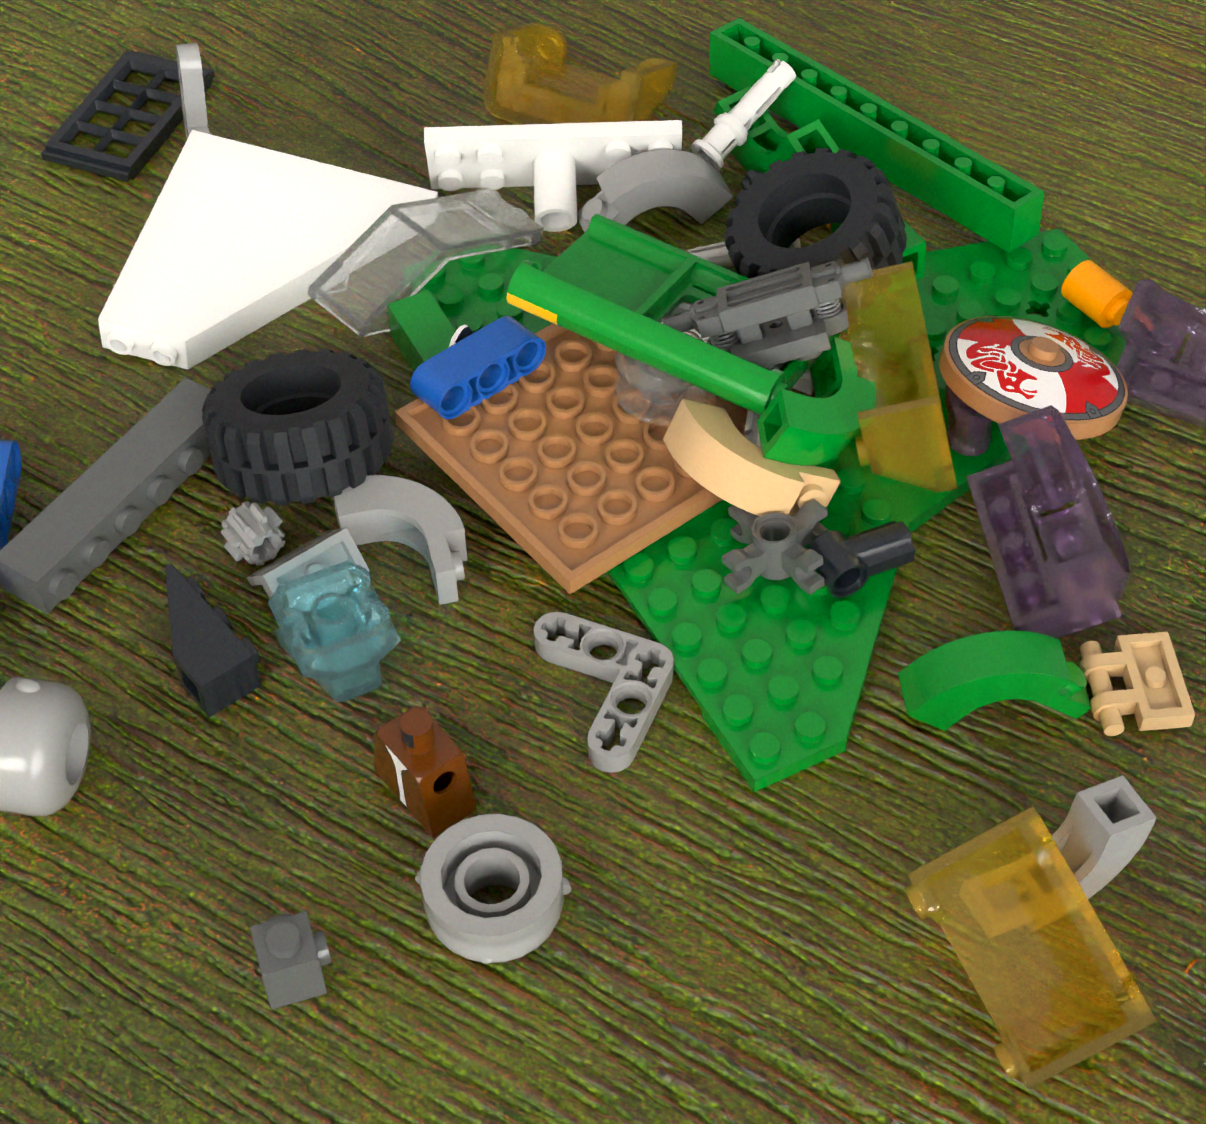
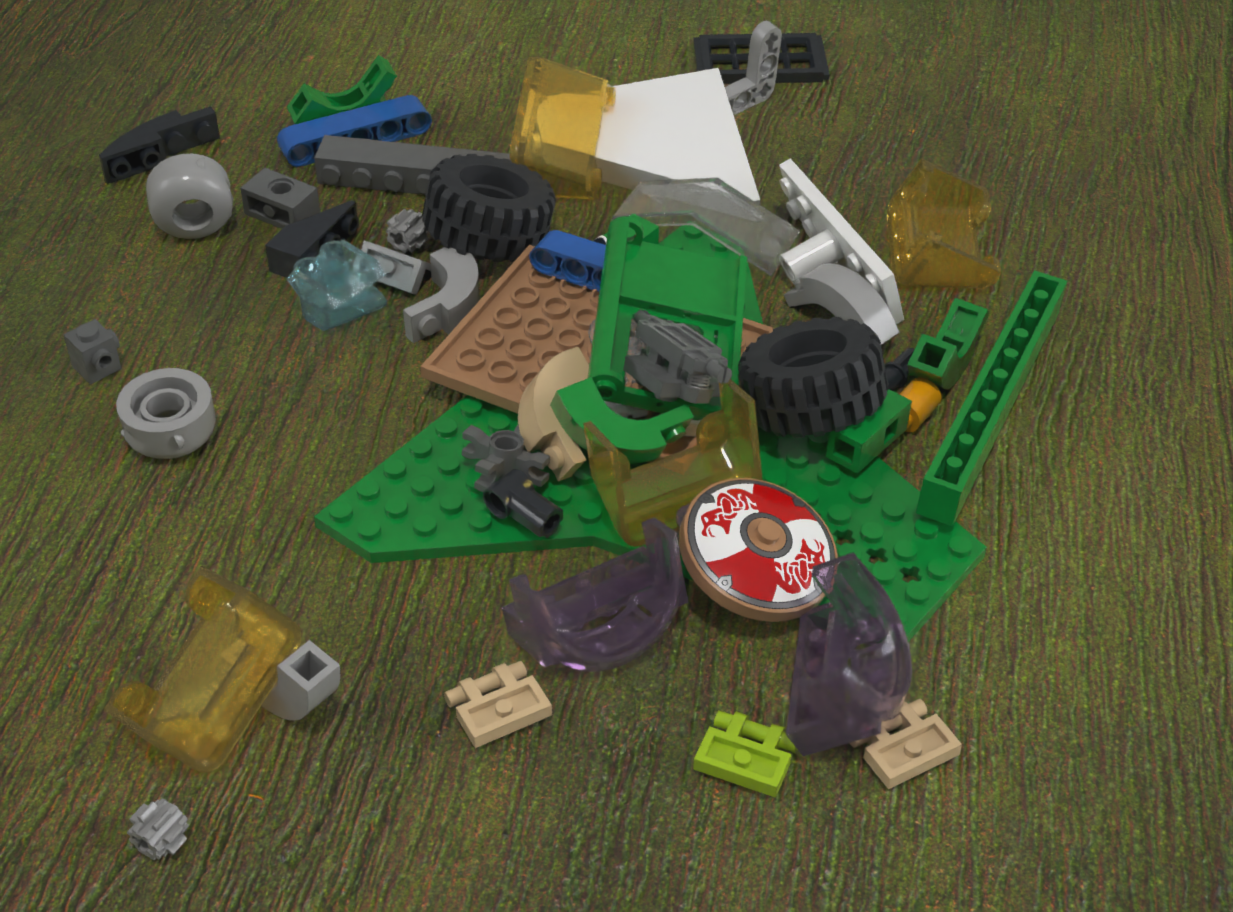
camera: 65 degrees right, 5 degrees down
reddish brown torso [374,706,477,838] -> none
light grey beam [533,612,674,773] -> none
white pin [691,59,796,171] -> none
green arch [898,630,1092,731] -> none
light orange brick [1061,260,1133,328] -> none
none -> dark grey brick [240,168,320,229]
none -> clear yellow windscreen [510,57,616,200]

